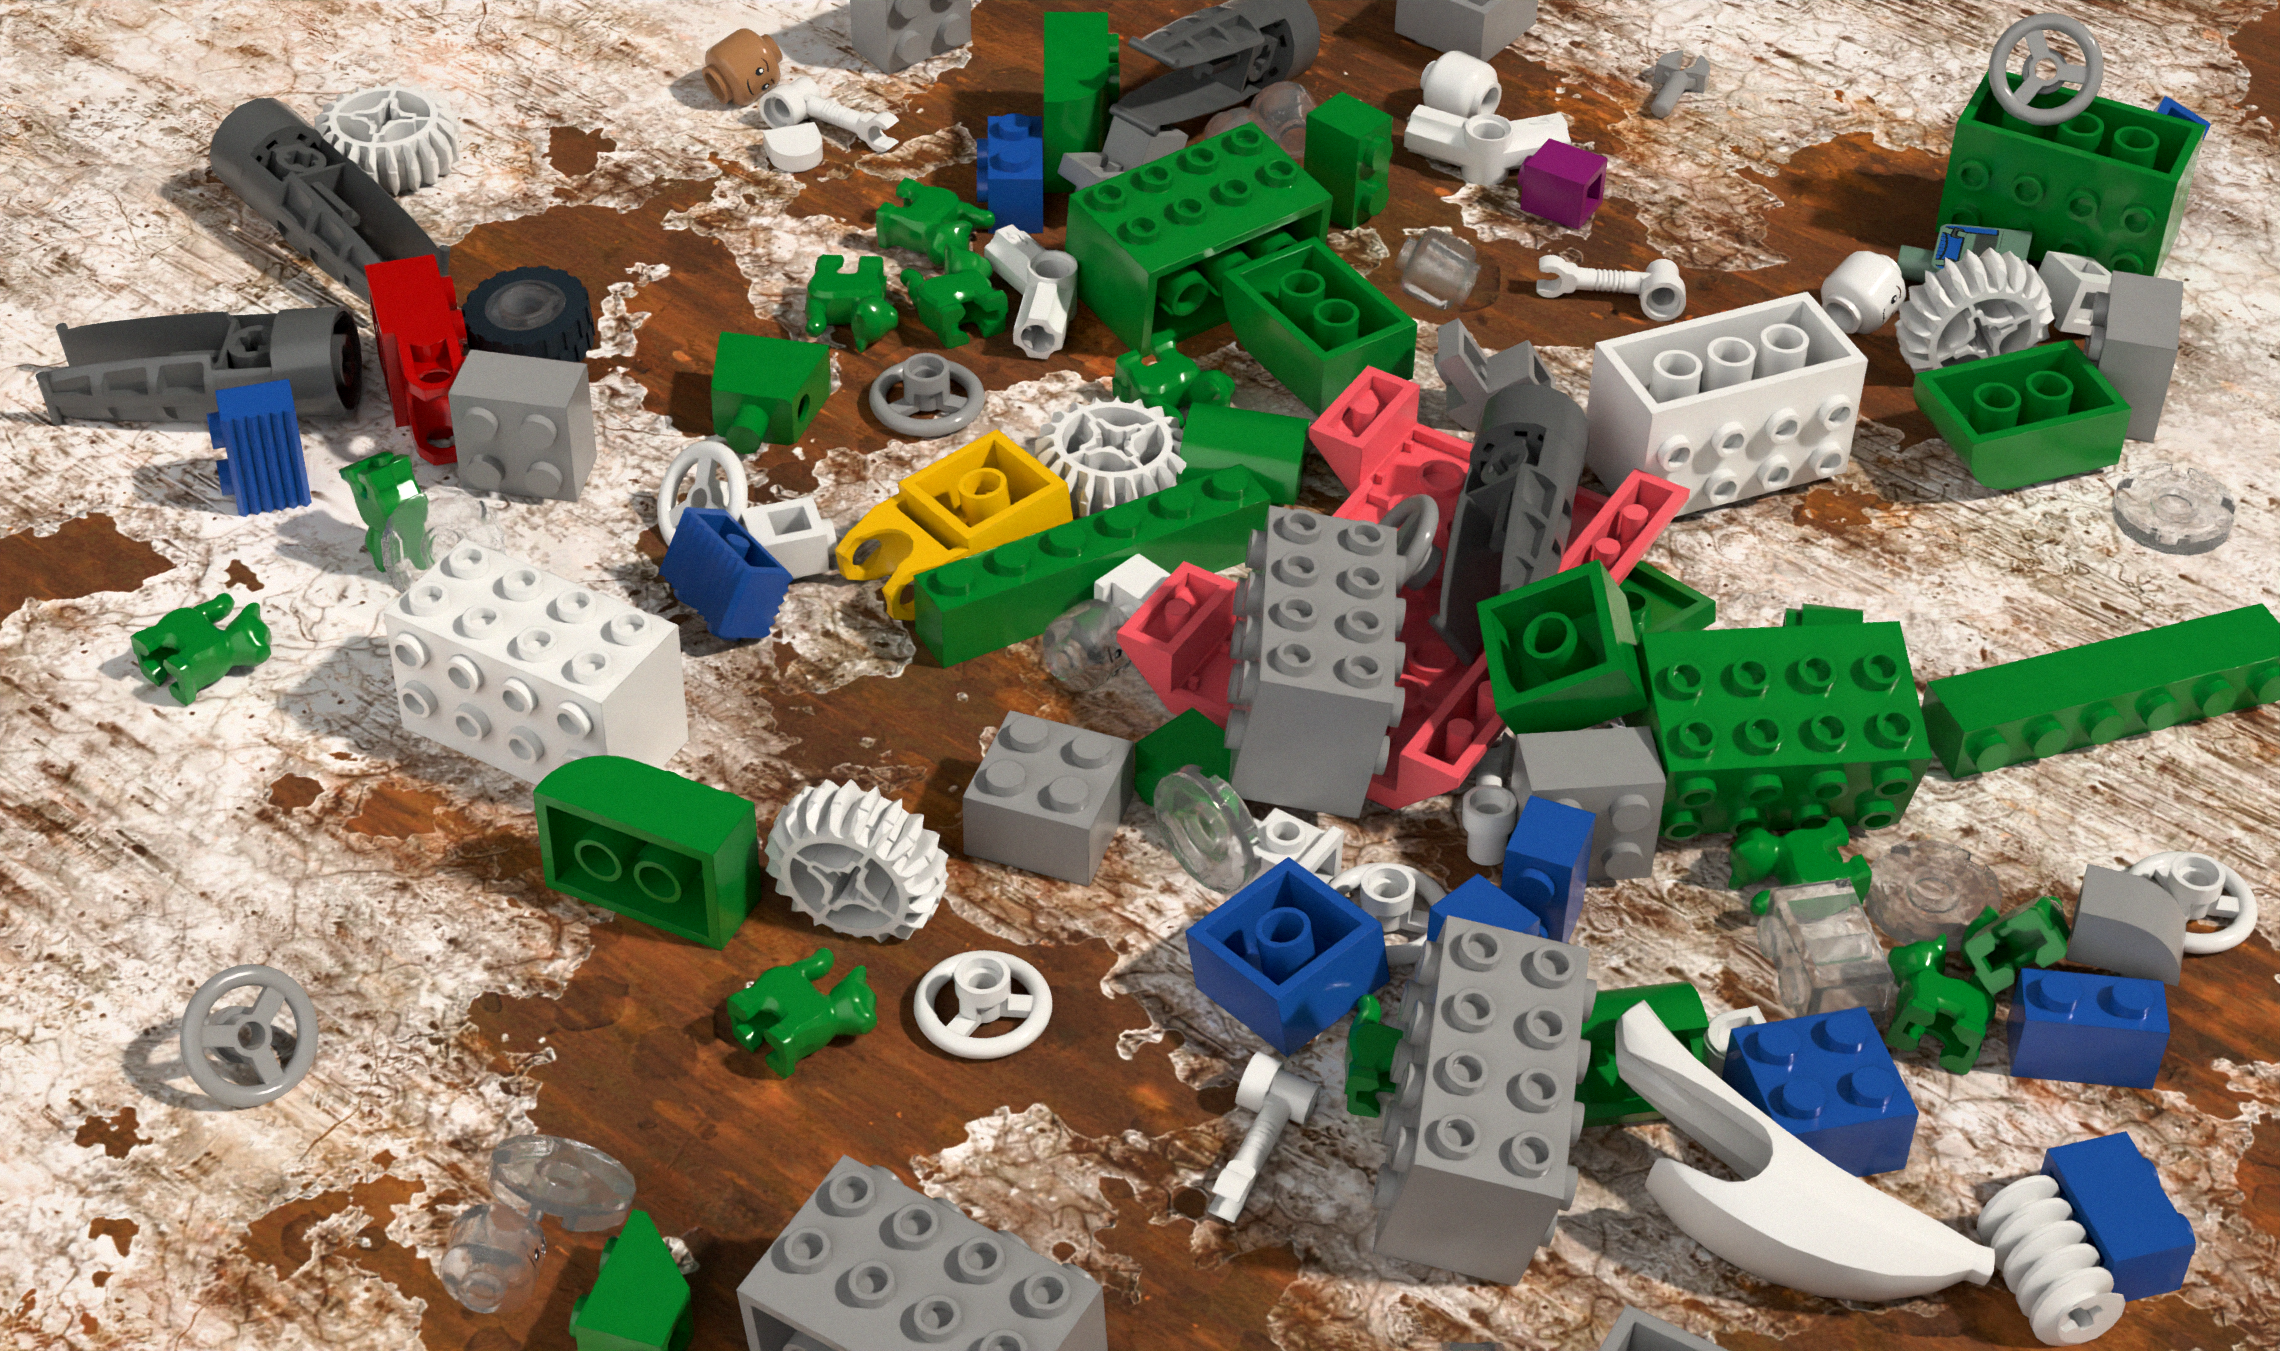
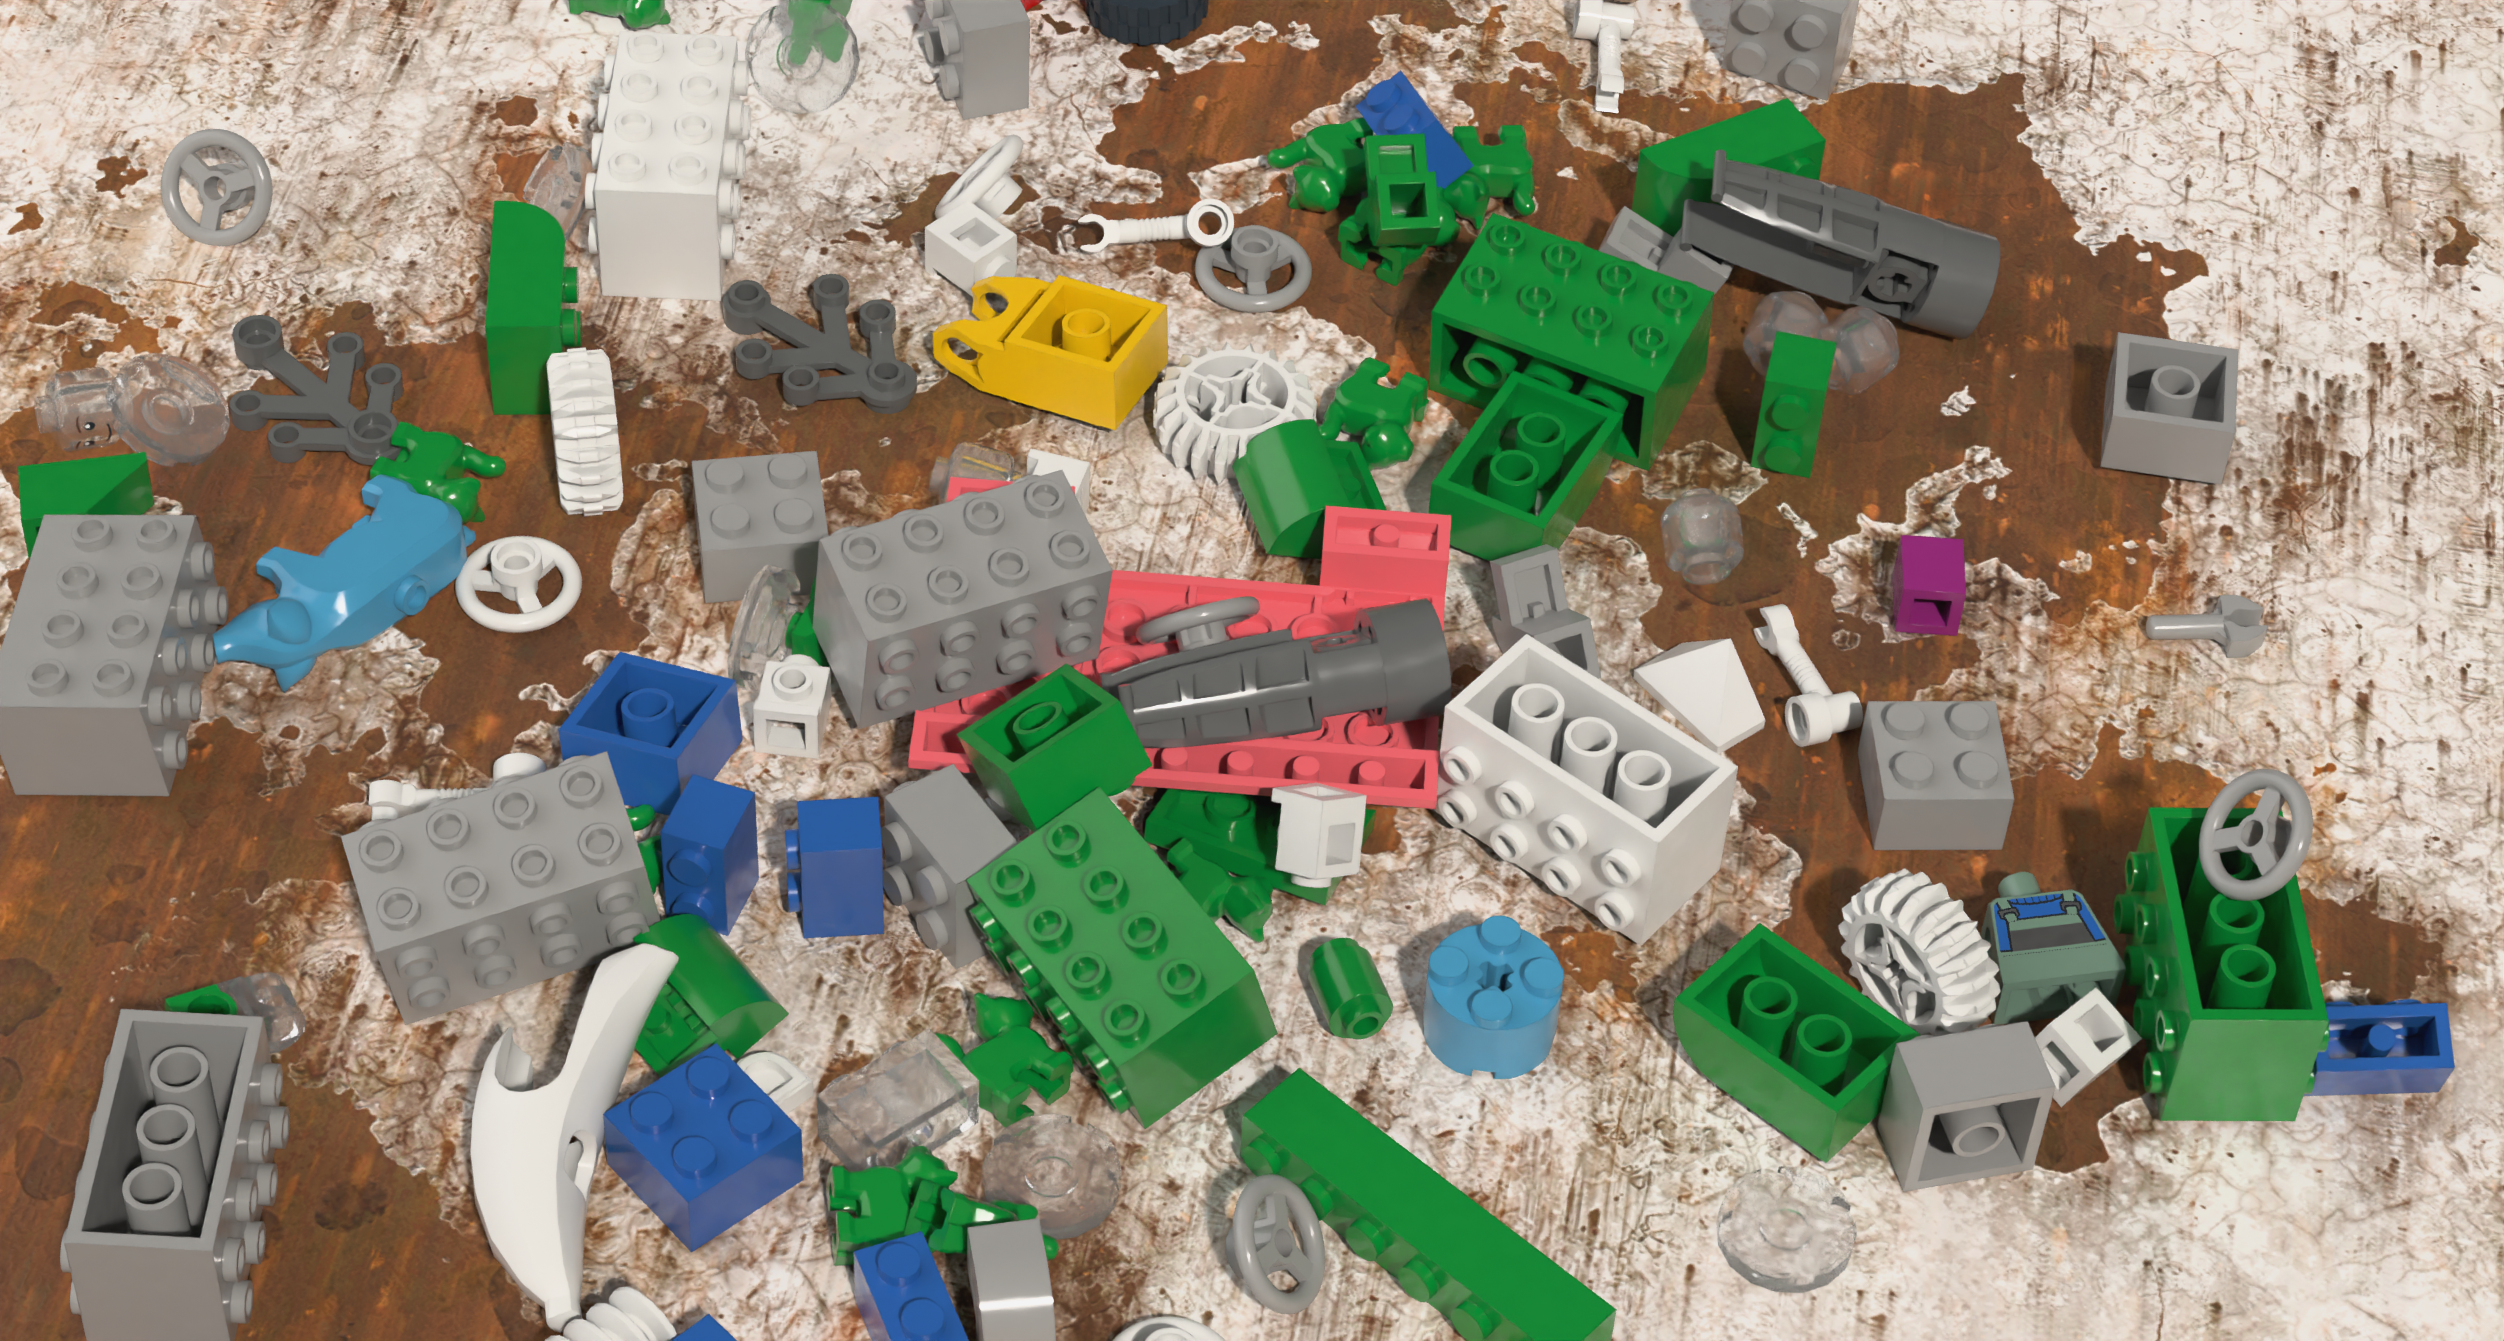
camera: 60 degrees right, 5 degrees up
blue brick [658,507,794,642] -> none
green torso [711,331,831,454] -> none
white tile [763,122,823,172] -> none
green brick [913,463,1272,669] -> none
blue brick [977,113,1043,234] -> none
white piece [984,224,1078,359] -> none
white piece [1328,862,1447,966] -> none
white piece [1404,104,1571,186] -> none
white head [1420,50,1502,119] -> none
white head [1821,251,1906,334] -> none
none -> dark azure animal [213,474,476,693]
none -> dark grey plant [229,315,404,465]
none -> clear tile [522,142,594,243]
none -> dark grey plant [723,274,917,414]
none -> white brick [1078,199,1234,254]
none -> light grey piece [1226,1174,1325,1314]
none -> white brick [1271,783,1367,888]
none -> blue brick [1356,70,1474,189]
none -> green brick [1364,133,1441,246]
none -> dark azure brick [1423,916,1564,1079]
none -> white slope [1633,638,1765,754]
none -> light grey brick [1857,701,2014,850]

